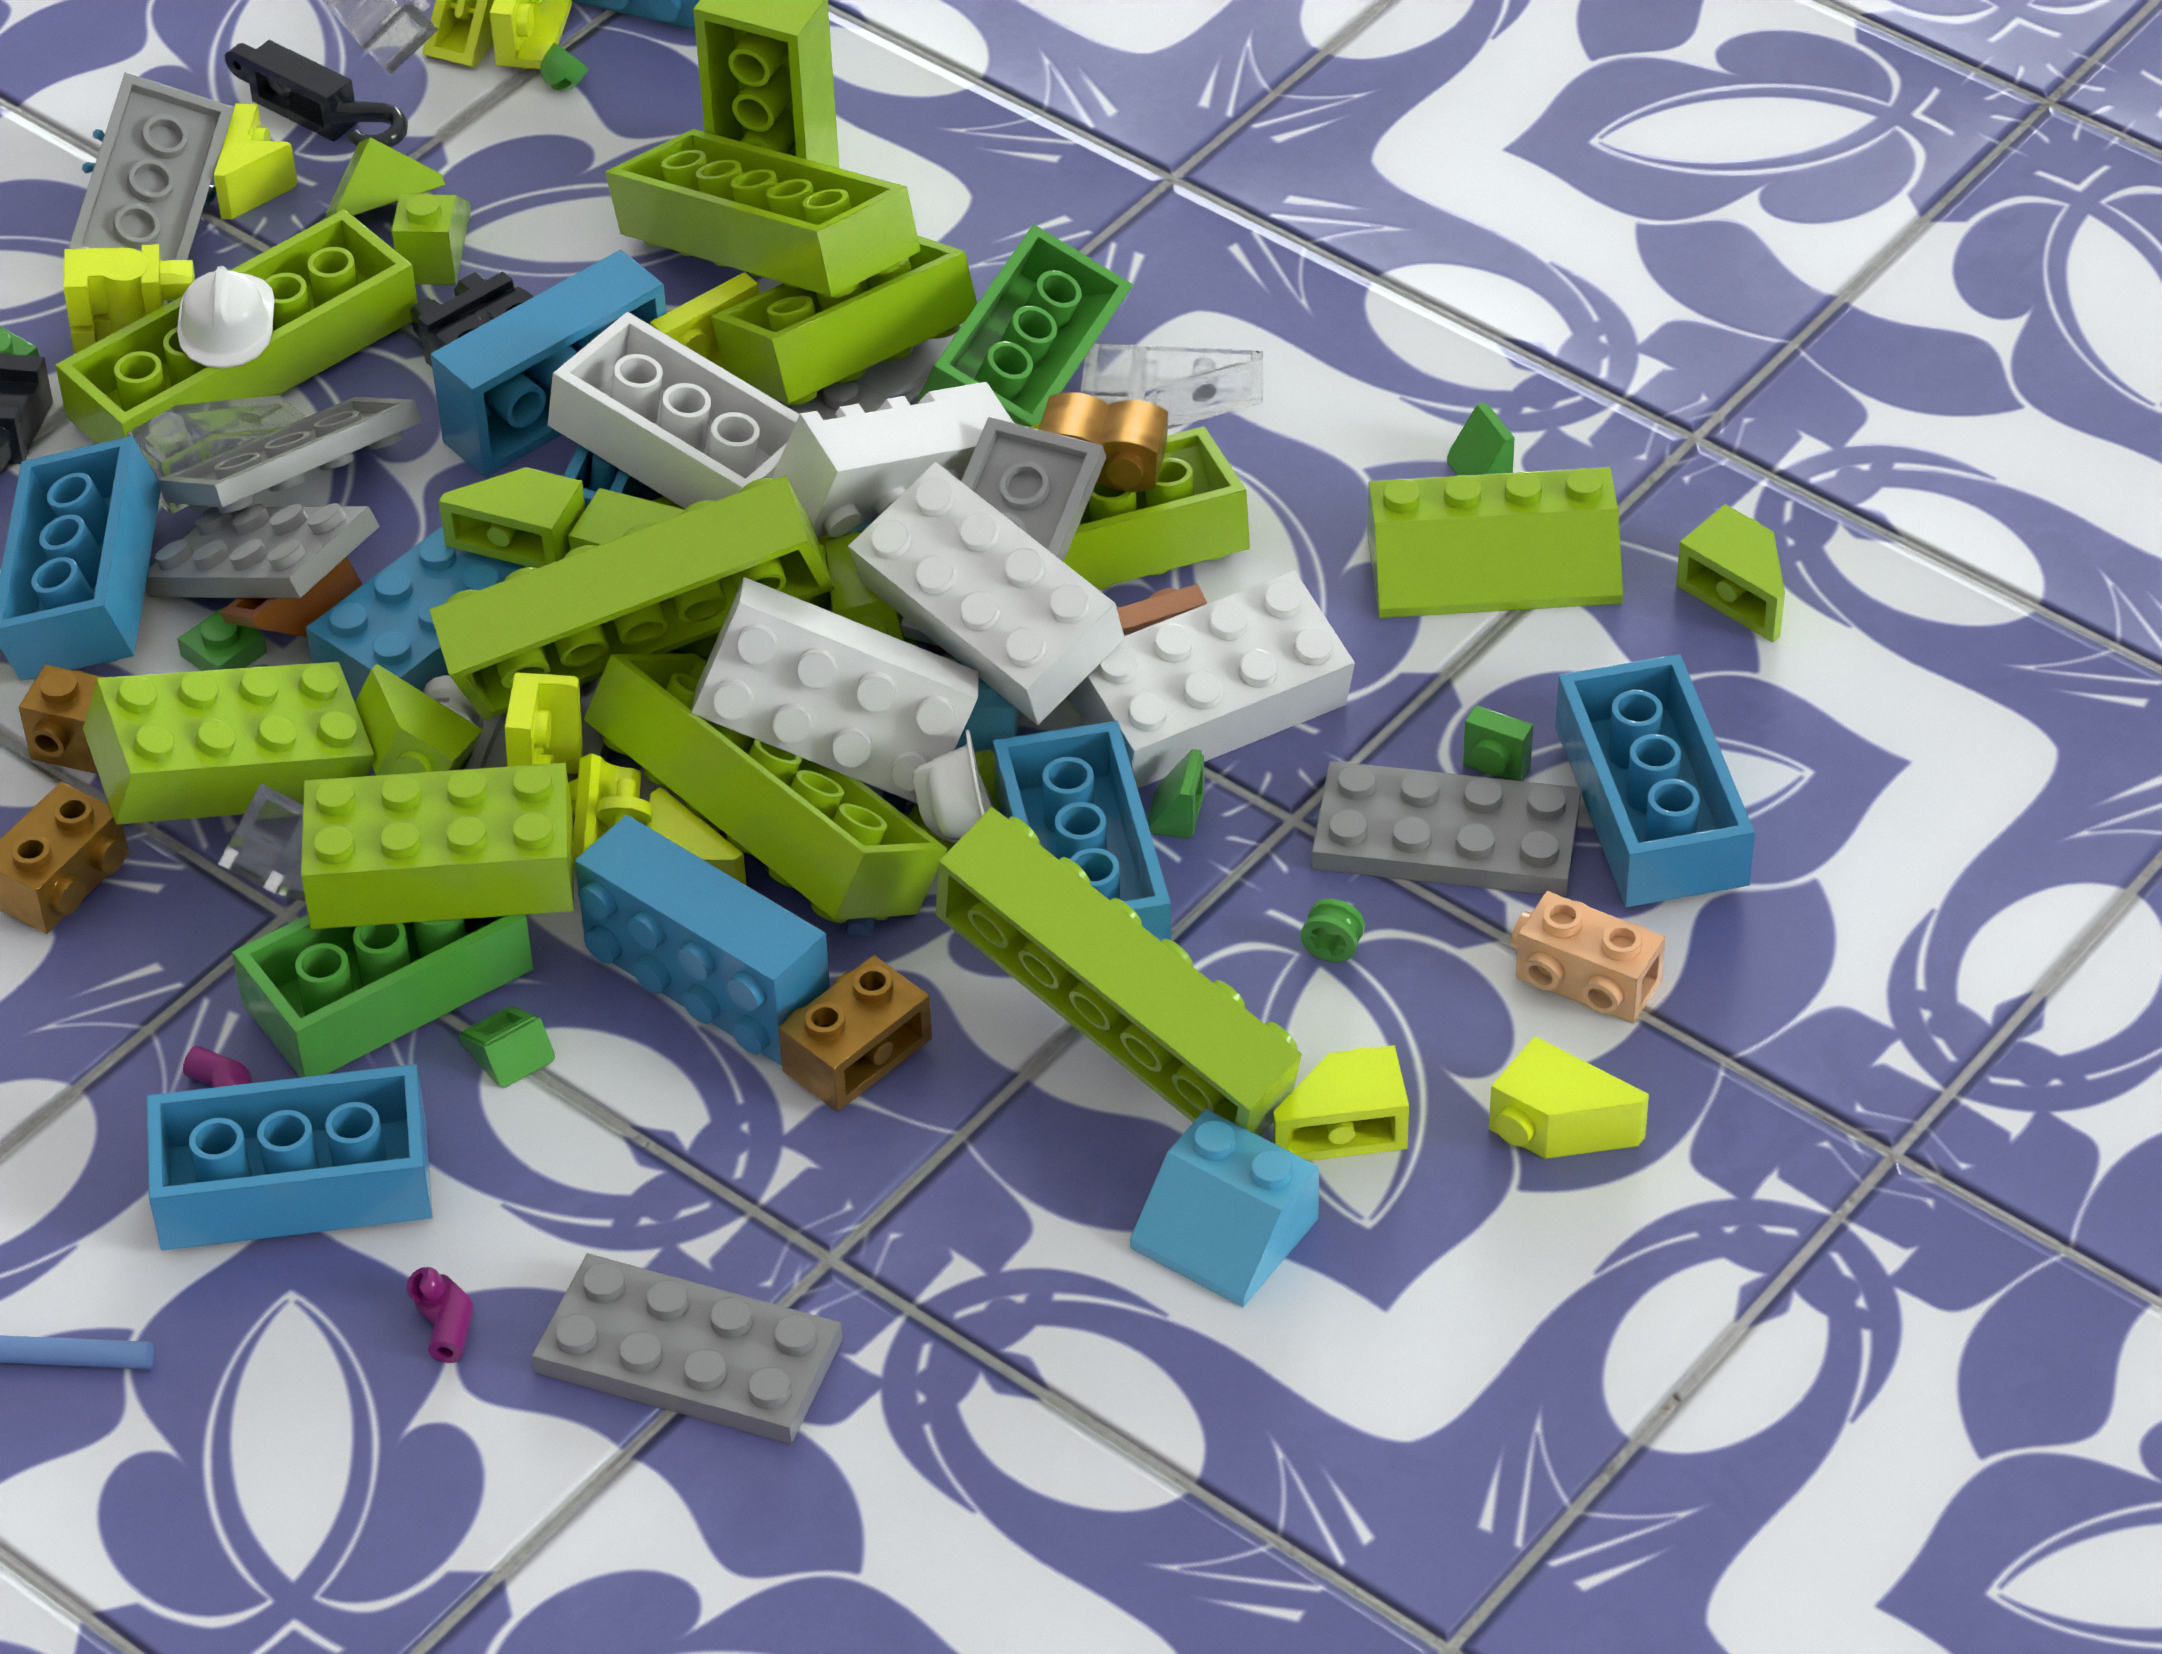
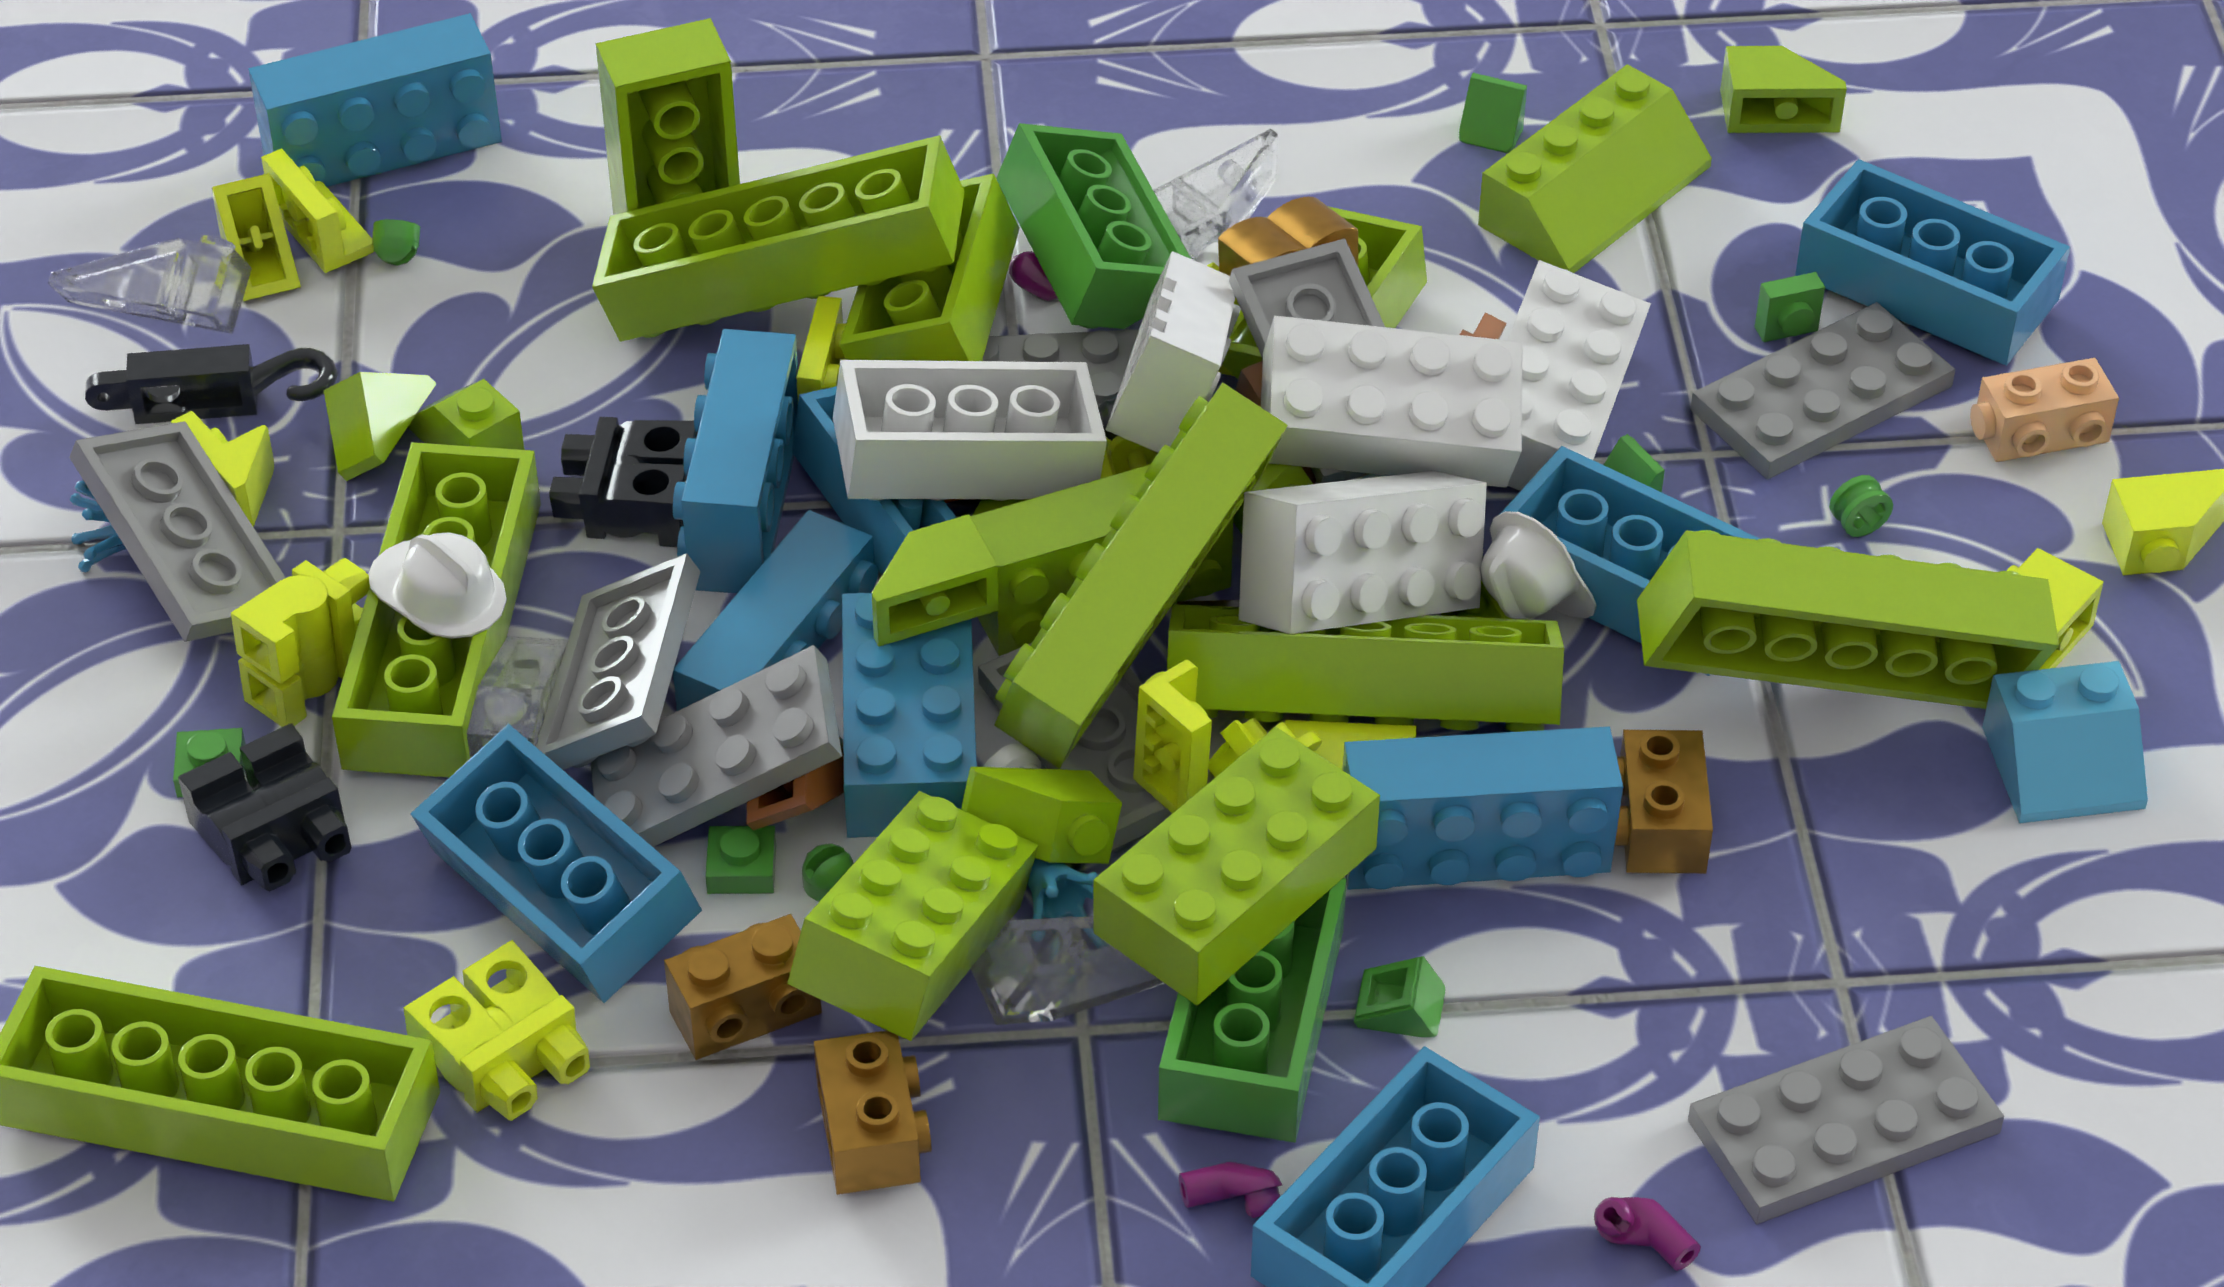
camera: 45 degrees left, 0 degrees up
none -> dark azure brick [673,510,878,711]

